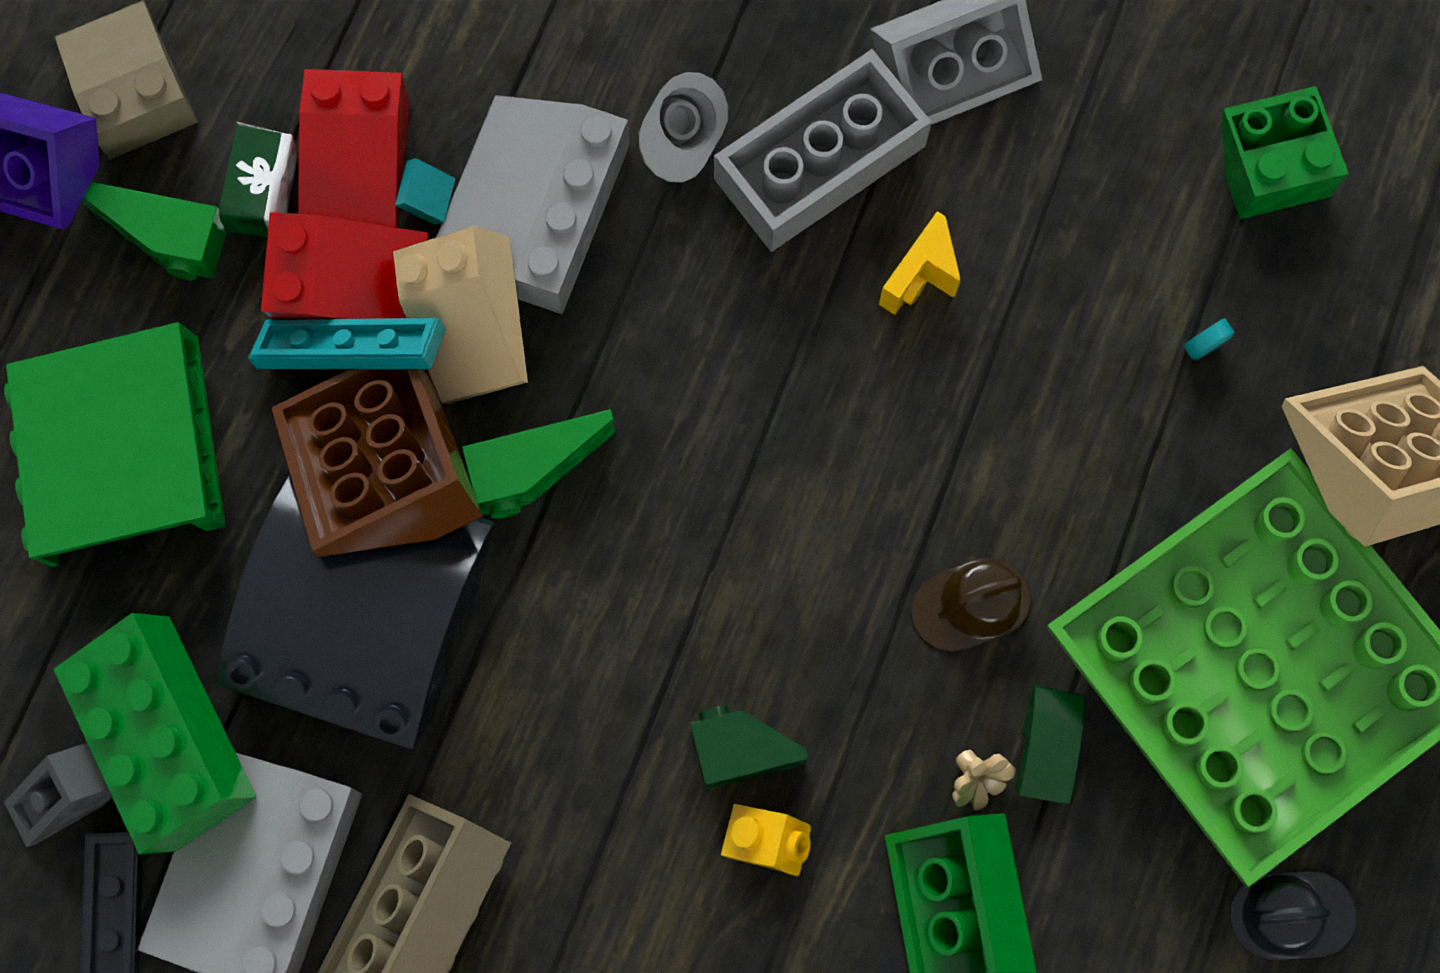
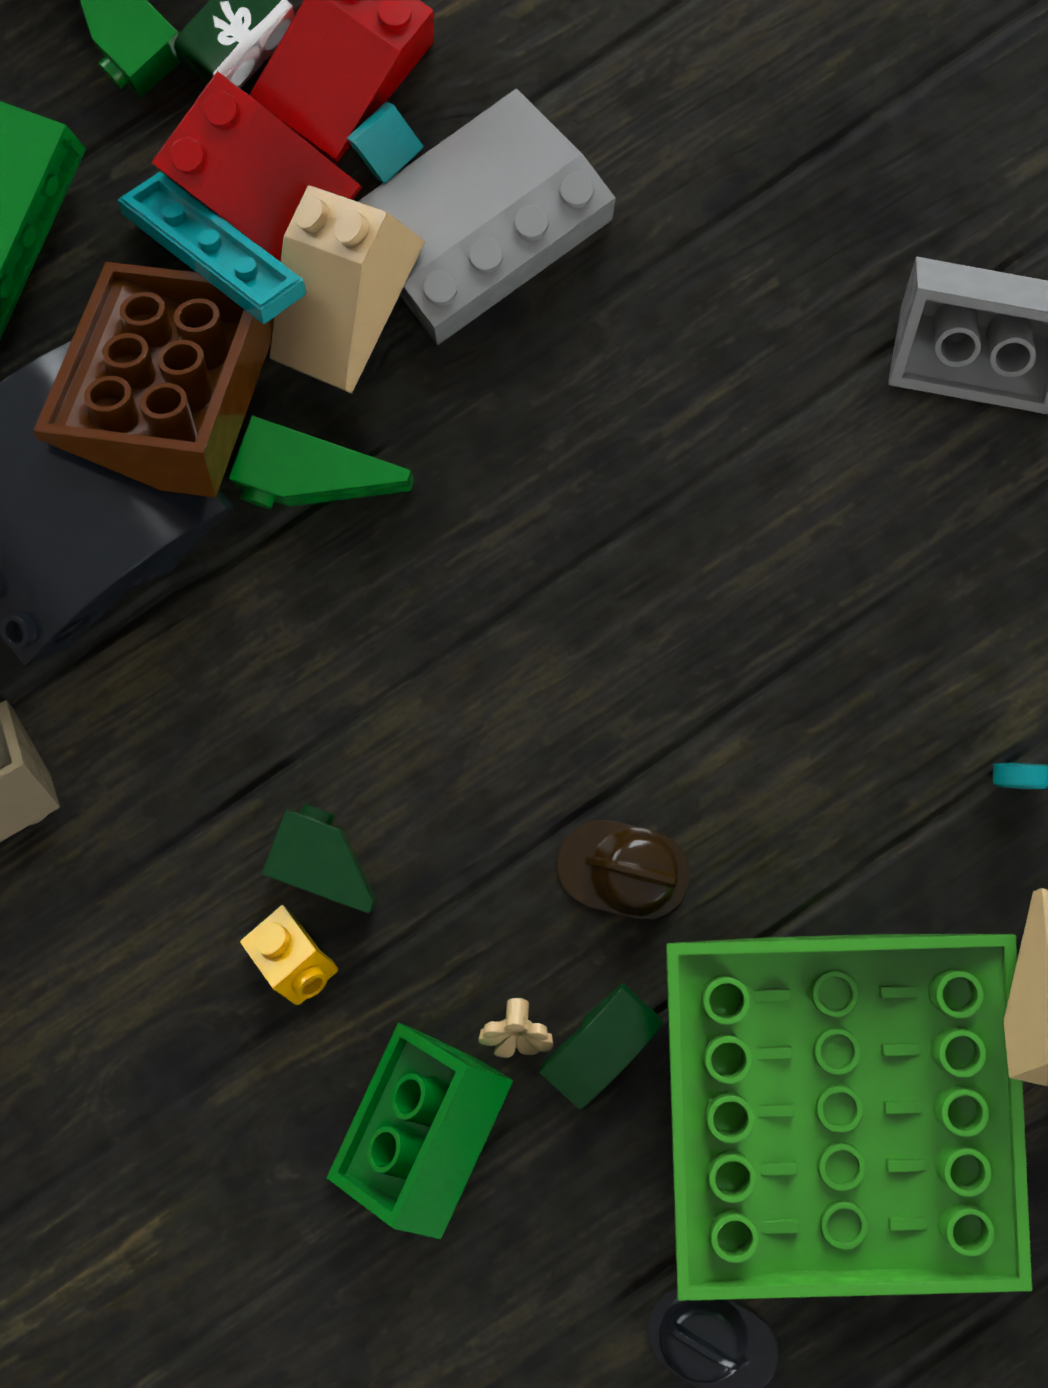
camera: 35 degrees right, 10 degrees up
light grey piece [639,72,728,182] -> none
light grey brick [714,49,932,252] -> none
yellow slope [879,211,960,315] -> none

